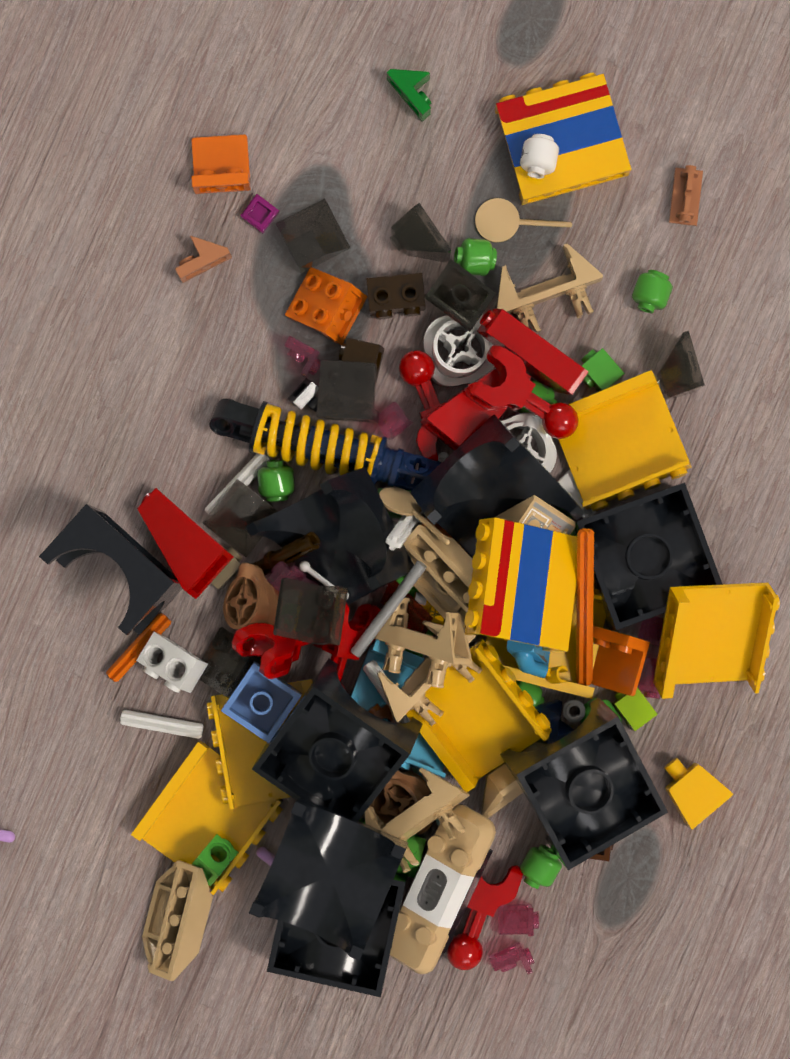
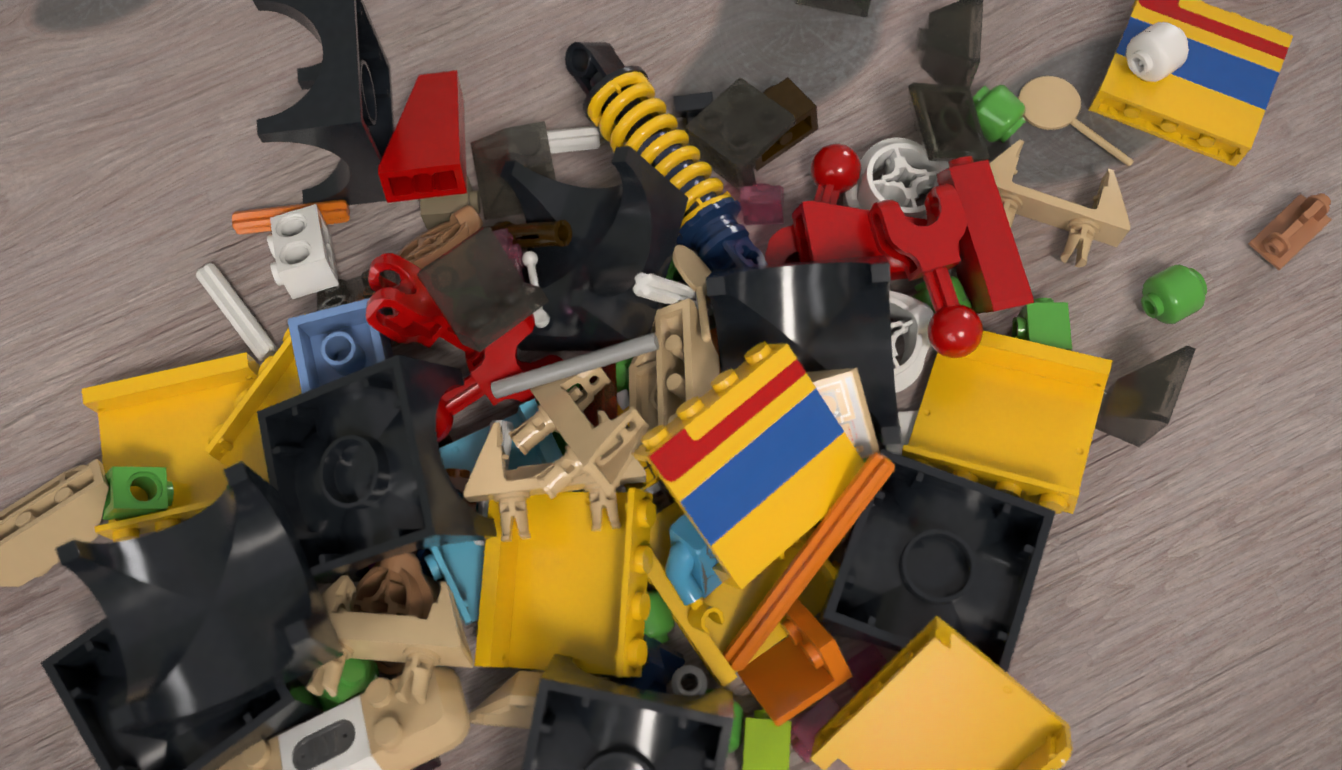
camera: 45 degrees right, 15 degrees down
bright green head [257,460,295,502] -> none
clear pink bracket [284,336,322,378] -> none
orange bracket [285,267,368,345] -> none
dark brown brick [366,273,426,319] -> none

